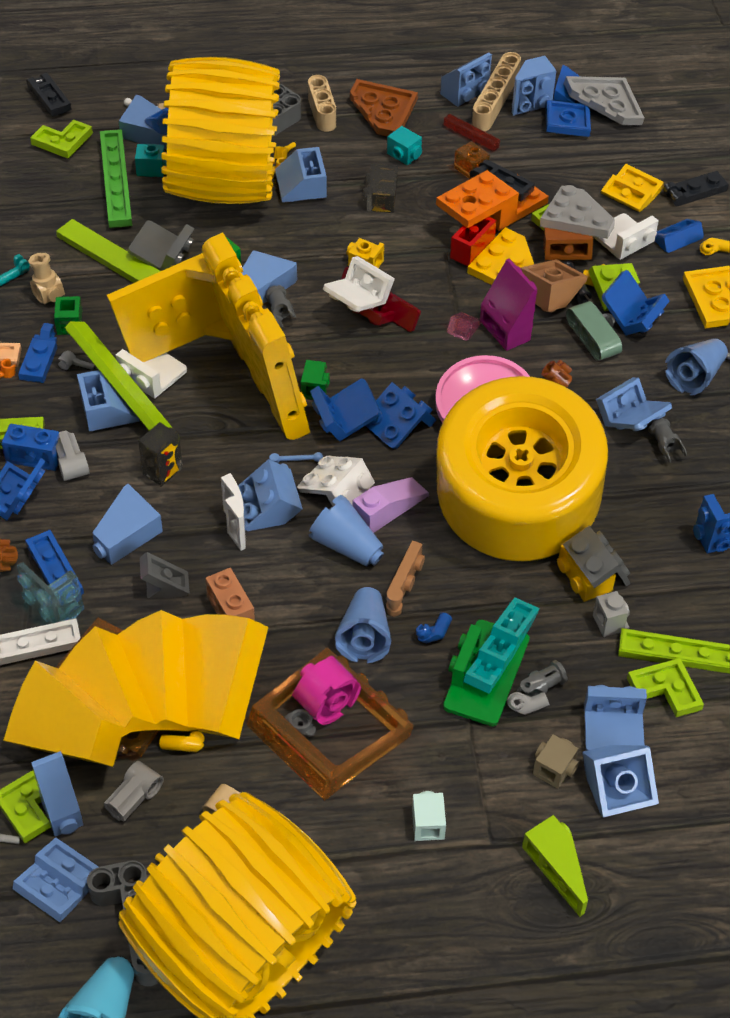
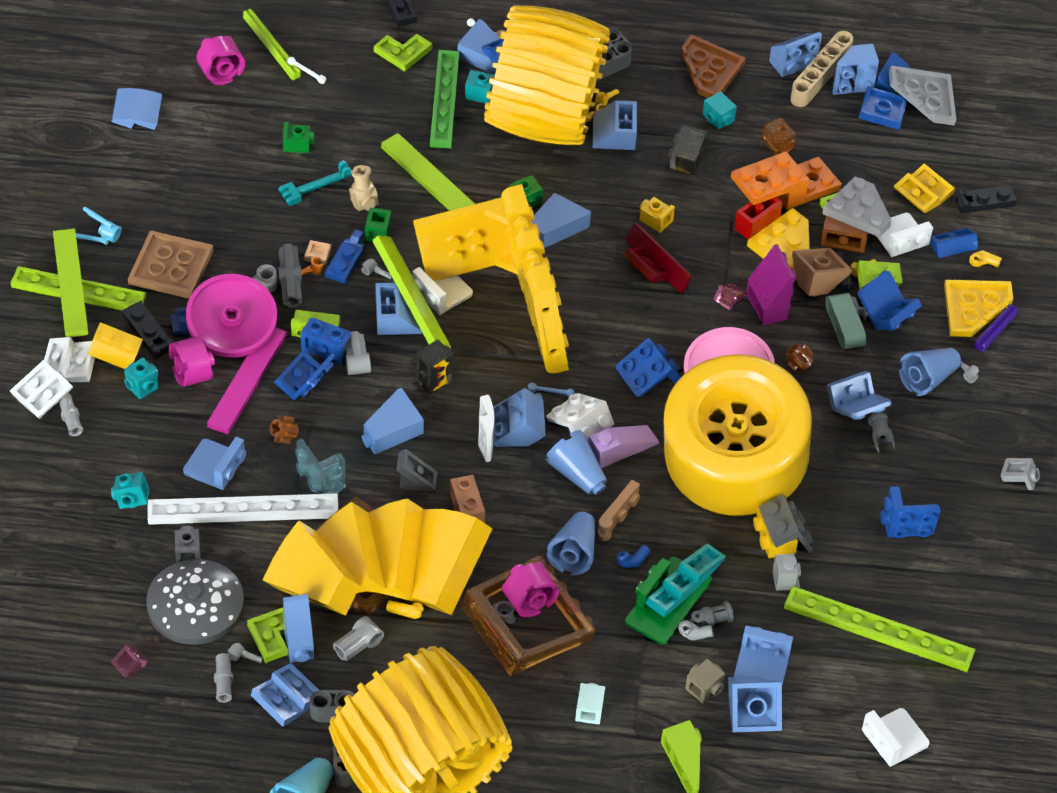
camera: 10 degrees right, 0 degrees up
blue plate [25,530,84,604] -> none
dark grey bracket [128,221,195,271] -> none
dark grey piece [265,285,296,328] -> none
green brick [301,360,330,400] -> none
tan beam [308,75,336,132] -> none
blue bracket [310,379,381,441] -> none
white bracket [323,256,395,312] -> none
clear red axle [443,114,500,151] -> none
black plate [469,159,535,202] -> none
lime plate [627,658,704,717] -> none

